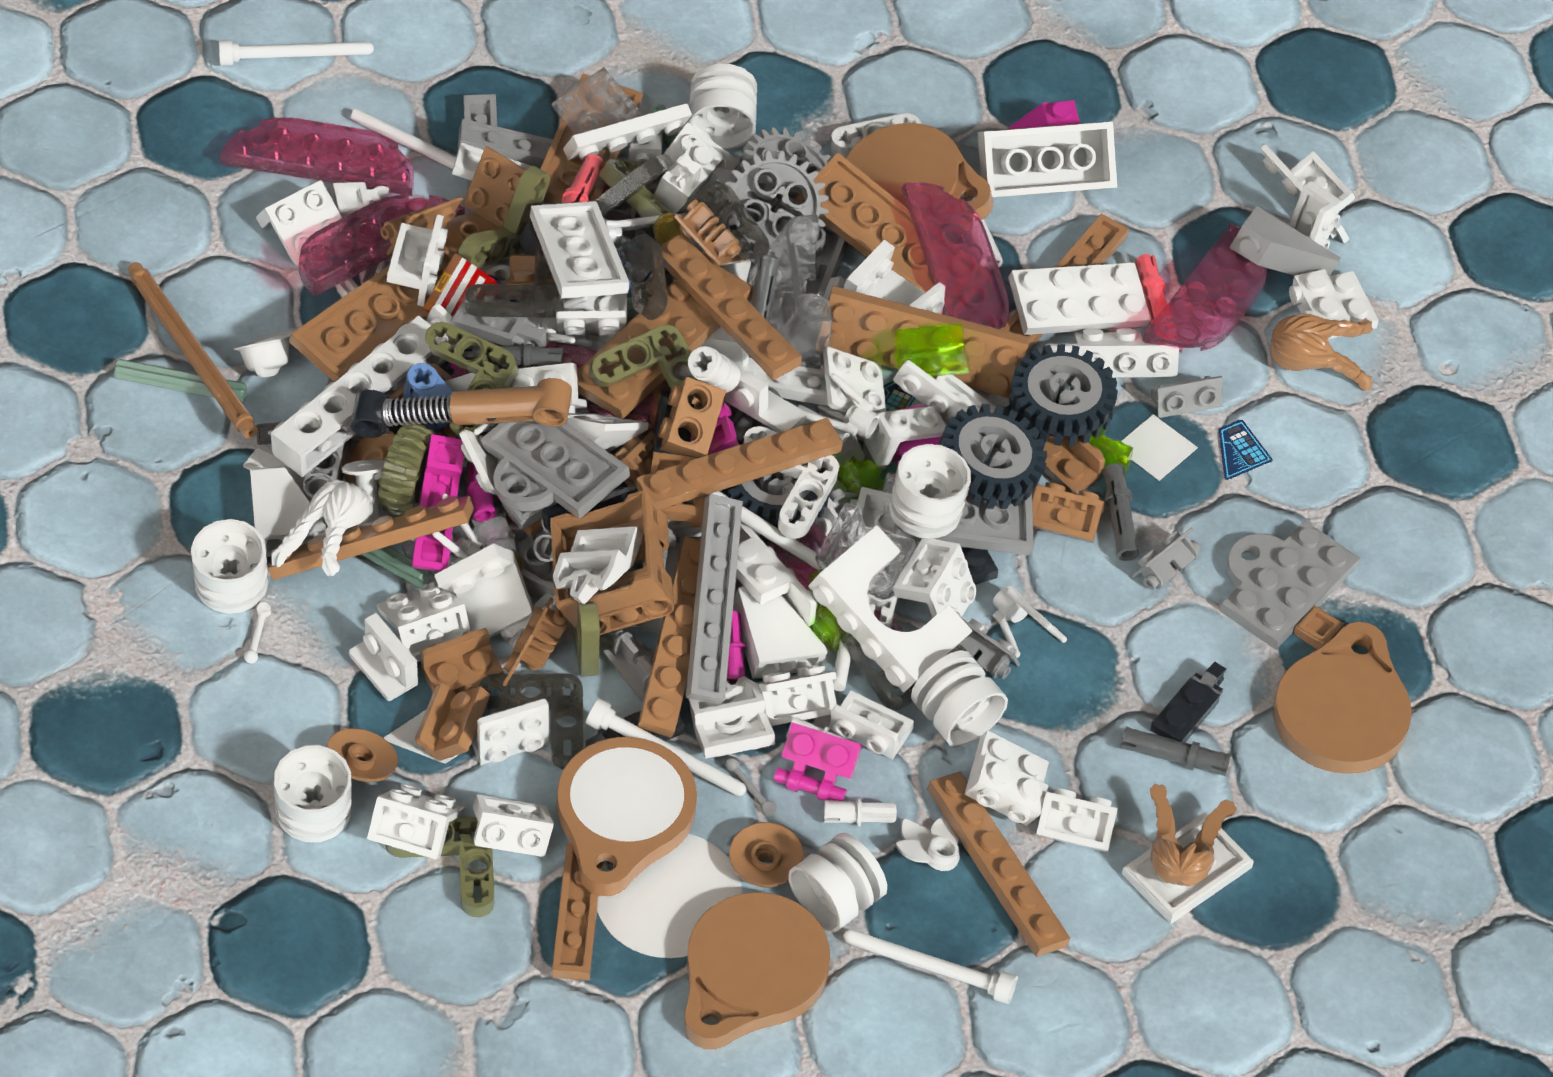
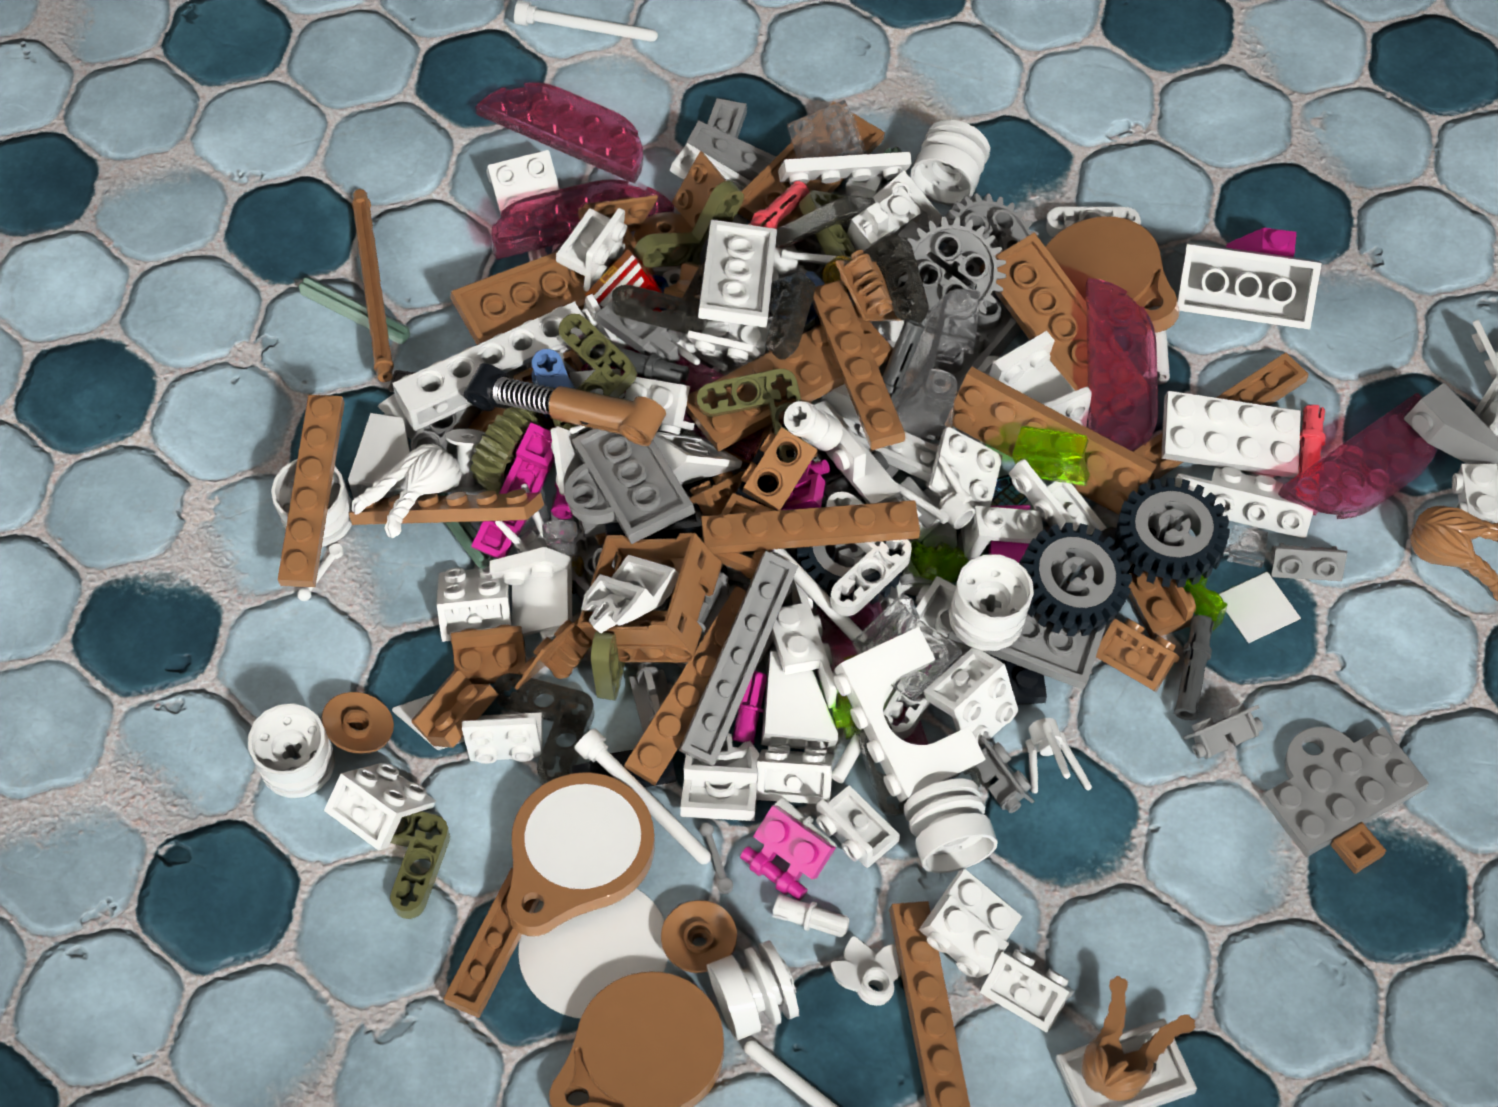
camera: 25 degrees right, 5 degrees up
white piece [234,328,298,378] -> none
white plate [331,182,392,217] -> none
white bracket [349,613,418,701] -> none
white bar [351,108,456,169] -> none
white bracket [473,794,554,857] -> none
dark grey pin [1120,726,1231,776] -> none
black hinge [1150,661,1227,743] -> none
dark blue sticker [1218,420,1273,480] -> none
medium nougat piece [1273,622,1412,774] -> none
none -> medium nougat plate [278,395,345,587]
none -> clear plate [1225,525,1268,568]

